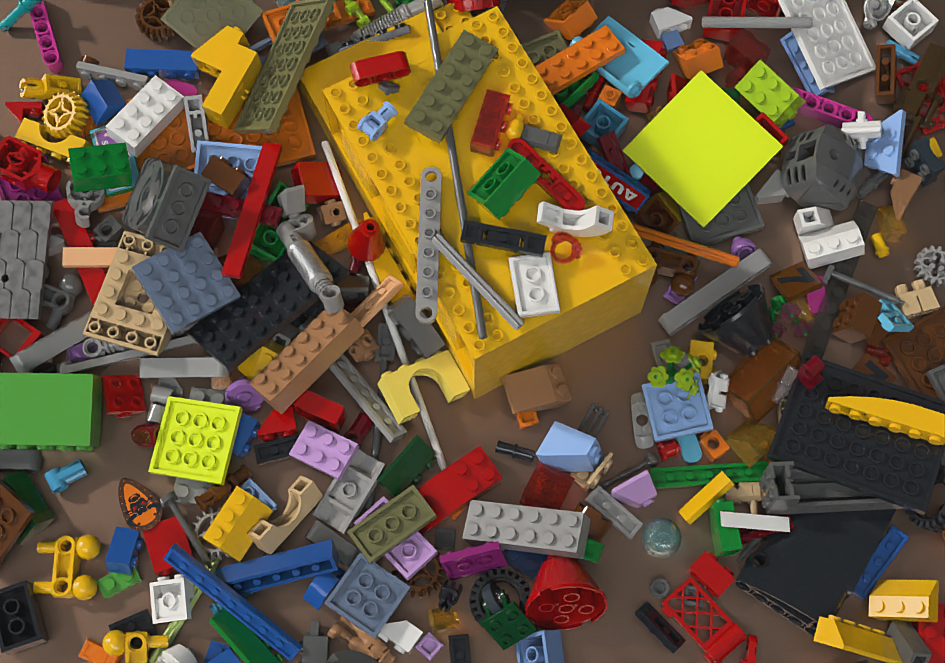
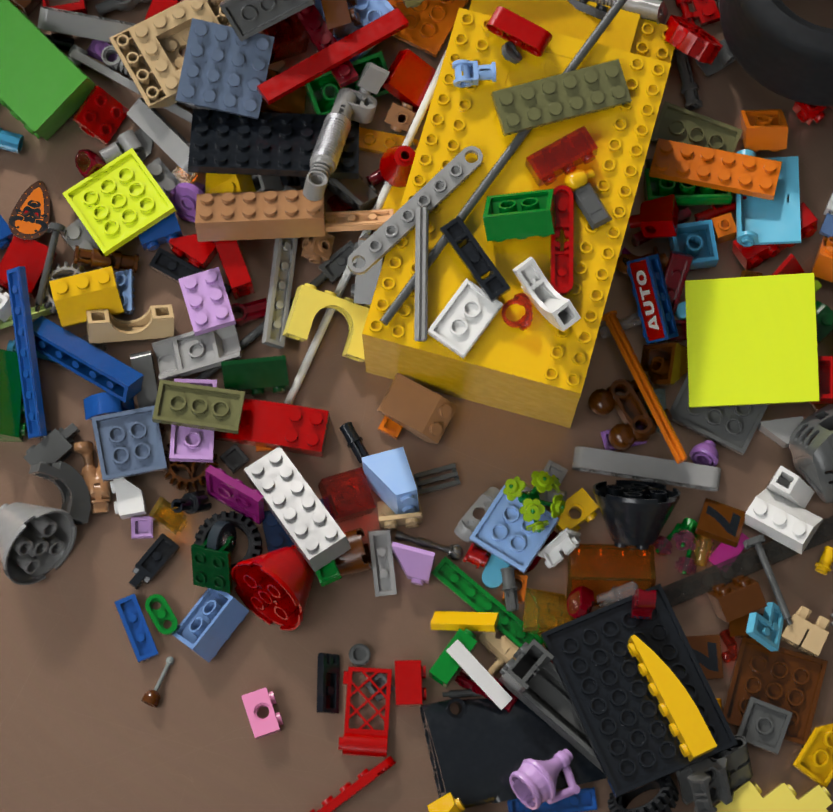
camera: 45 degrees right, 5 degrees up
clear light blue cylinder [641,518,682,559] -> none
none -> dark grey axle [500,567,519,612]
none -> lavender piece [509,749,580,810]
none -> dark red rock [567,586,595,619]

